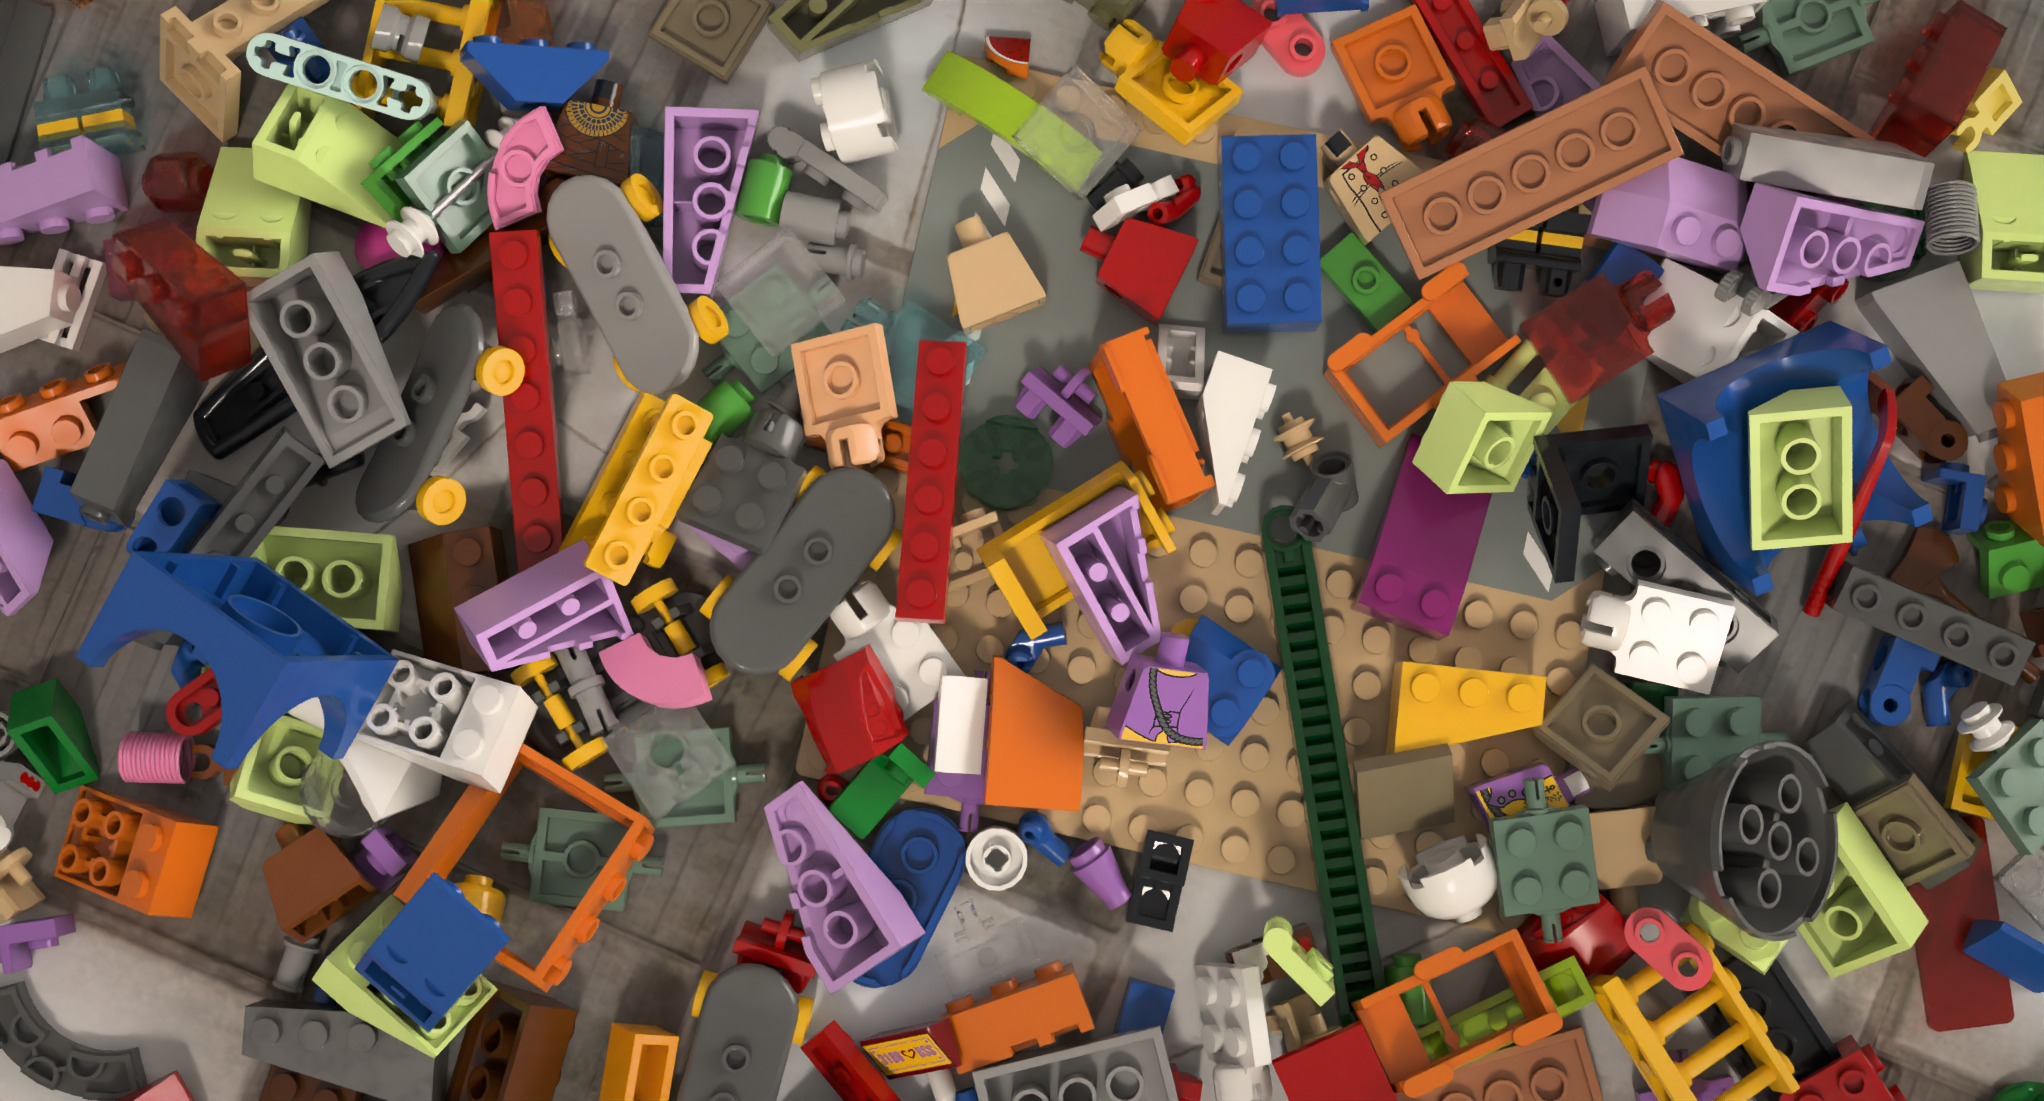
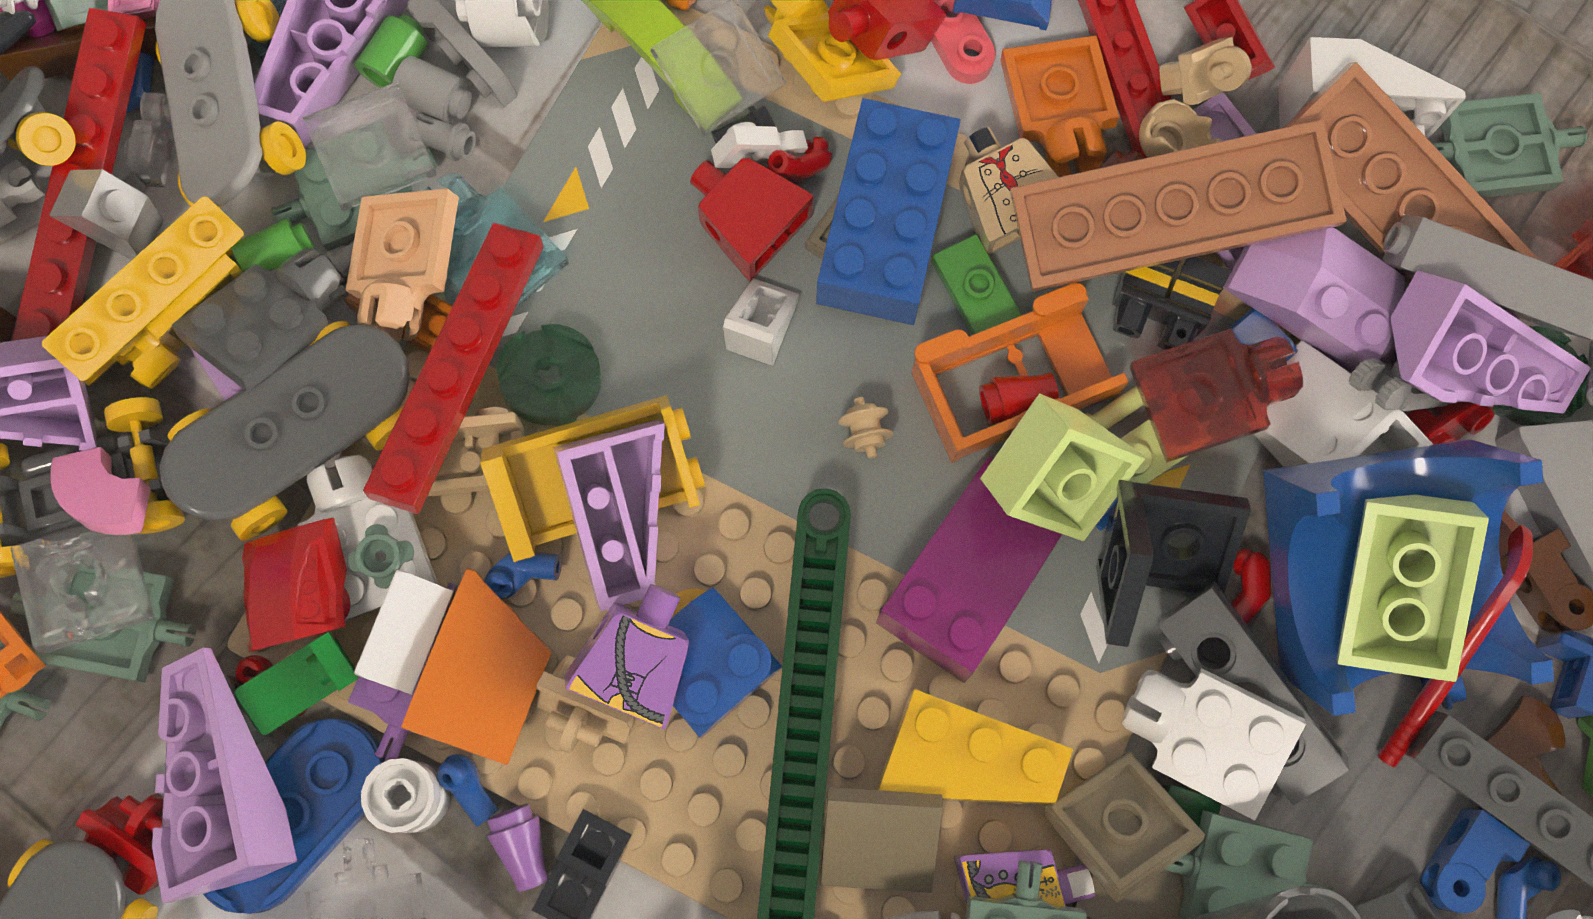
camera: 10 degrees right, 10 degrees down
light grey pin [553,646,620,737] -> none
tan torso [946,216,1046,336] -> none
medium lavender hips [1014,364,1103,448] -> none
orange piece [1088,326,1216,513] -> none
white slope [1195,350,1277,516] -> none
dark grey piece [1289,450,1359,542] -> none
none -> light grey slope [49,169,163,260]
none -> sand green plate [348,524,414,589]
none -> red cone [979,372,1059,425]
none -> tan hair [1139,99,1221,158]

